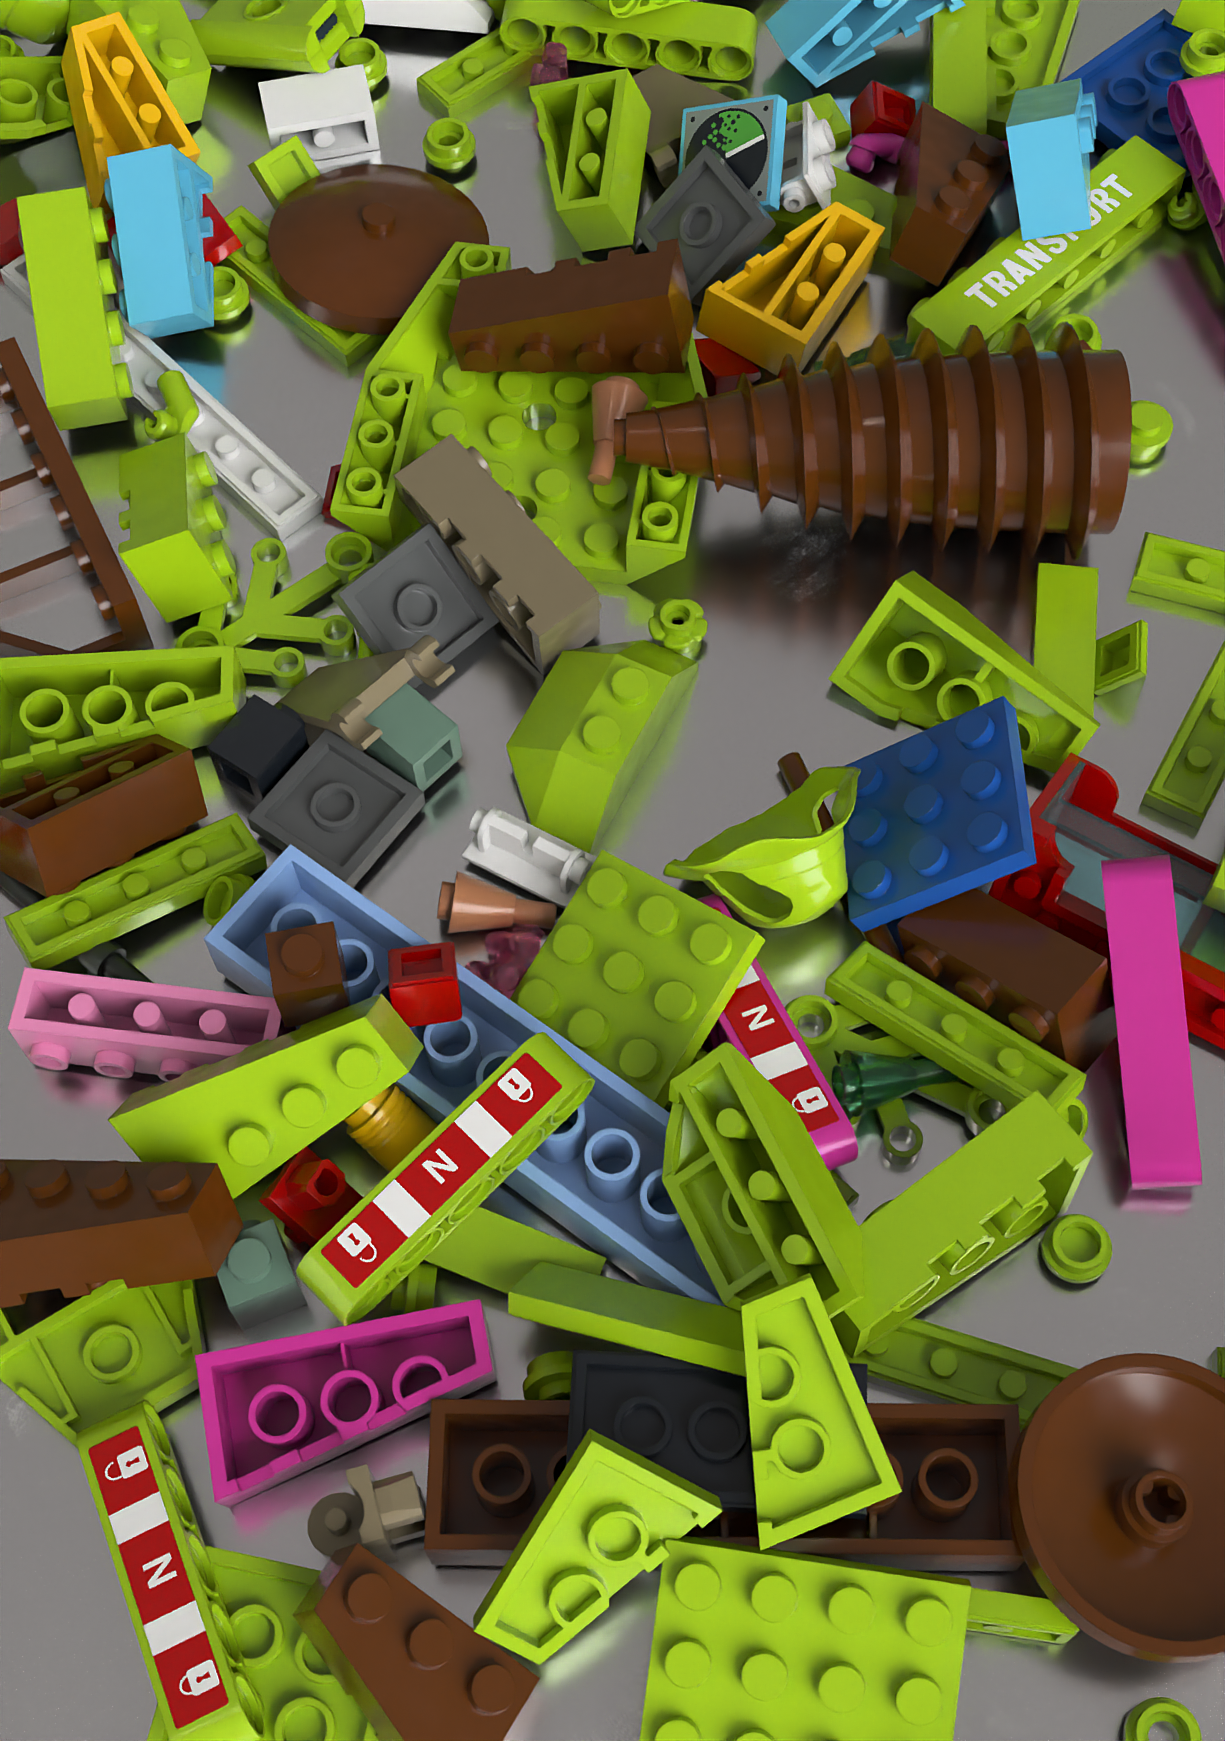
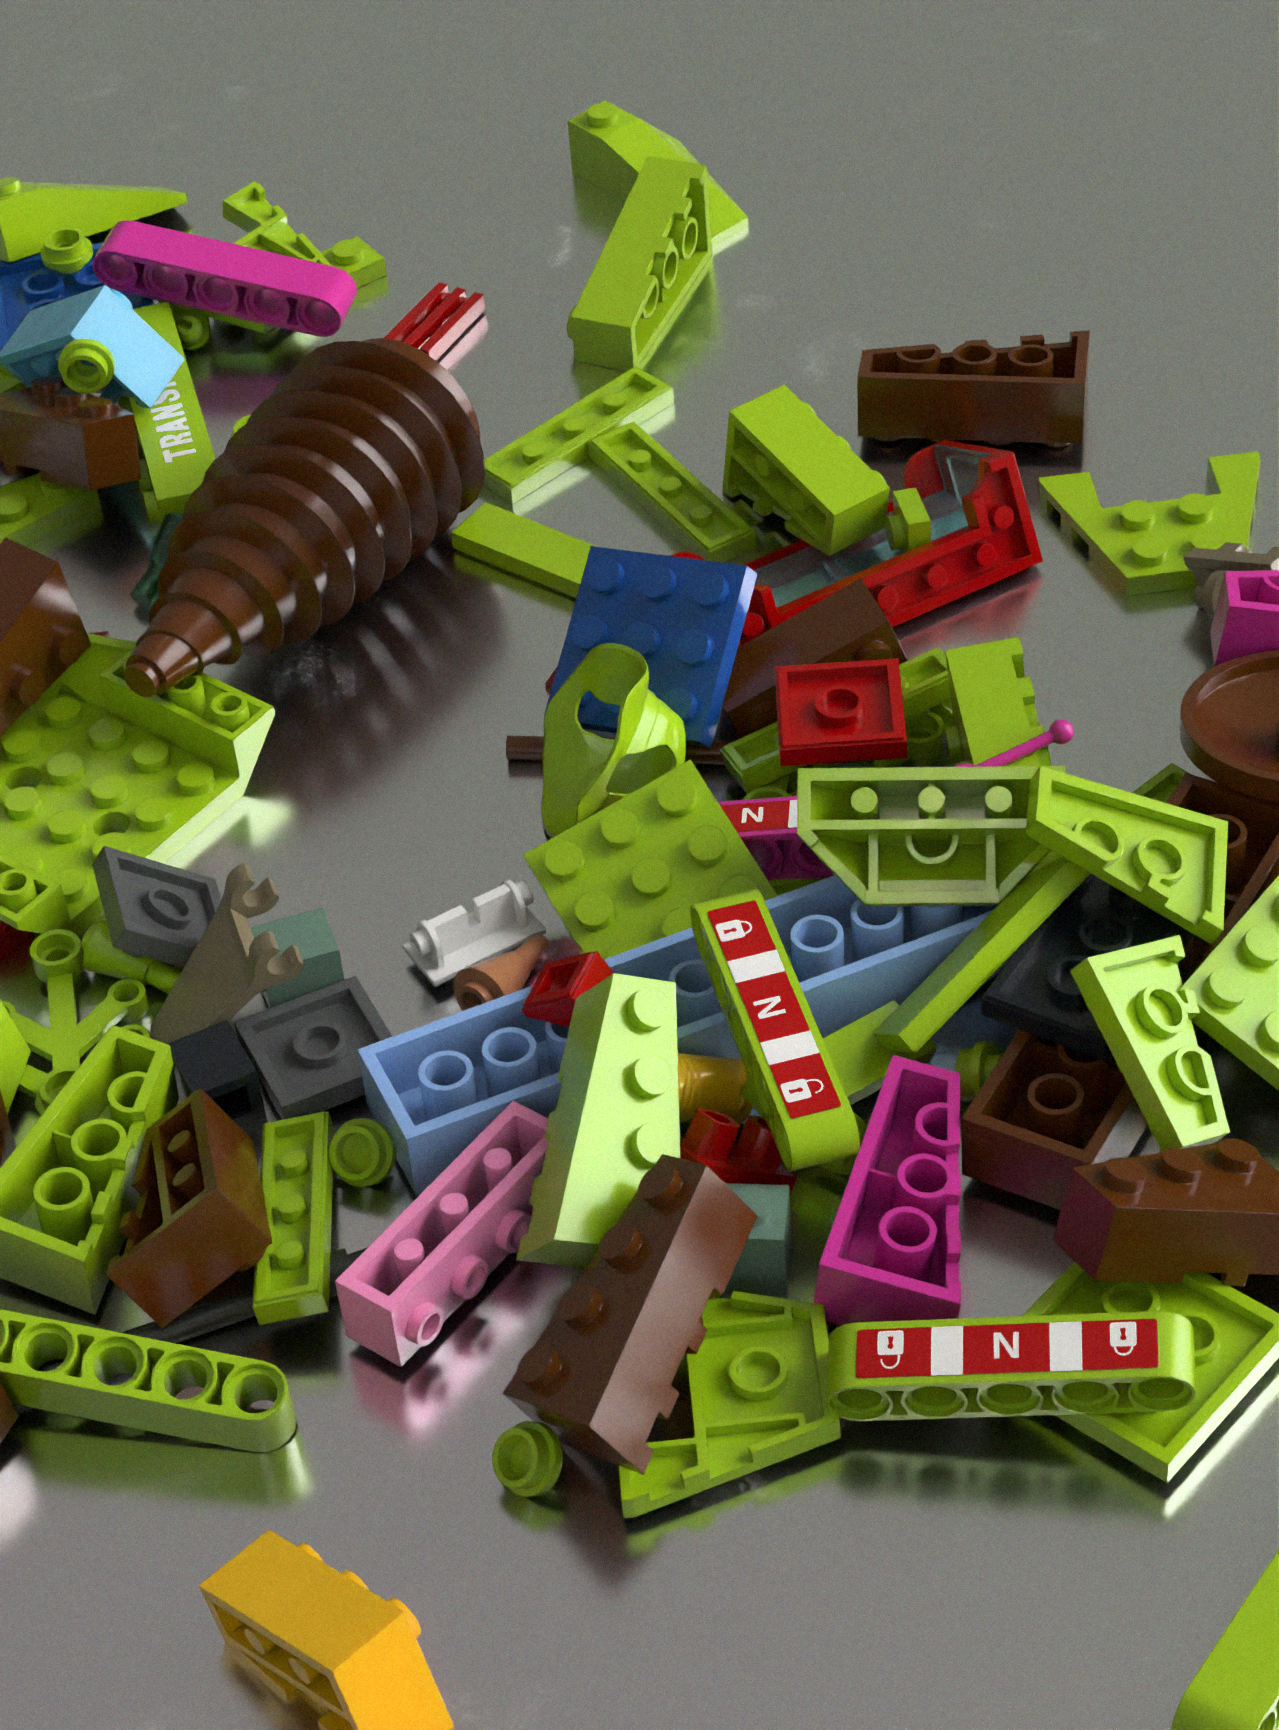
camera: 60 degrees left, 20 degrees down
reddish brown brick [265,921,351,1028] -> none
dark tan hips [307,1464,426,1565] -> none
dark tan wedge [394,434,602,676] -> none
lime wedge [506,640,699,855] -> none
nougat cone [588,376,648,485] -> none
lime plate [648,598,708,654] -> none
yellow wedge [696,201,885,376] -> none
lime wedge [828,570,1101,774] -> none
lime plate [1041,1214,1112,1284] -> none
lime slope [1094,619,1148,696] -> none
dark pink beam [1101,854,1202,1190] -> none
none -> lime plate [58,339,115,394]
none -> red tile [774,658,907,766]
none -> dark pink hinge [956,719,1074,767]

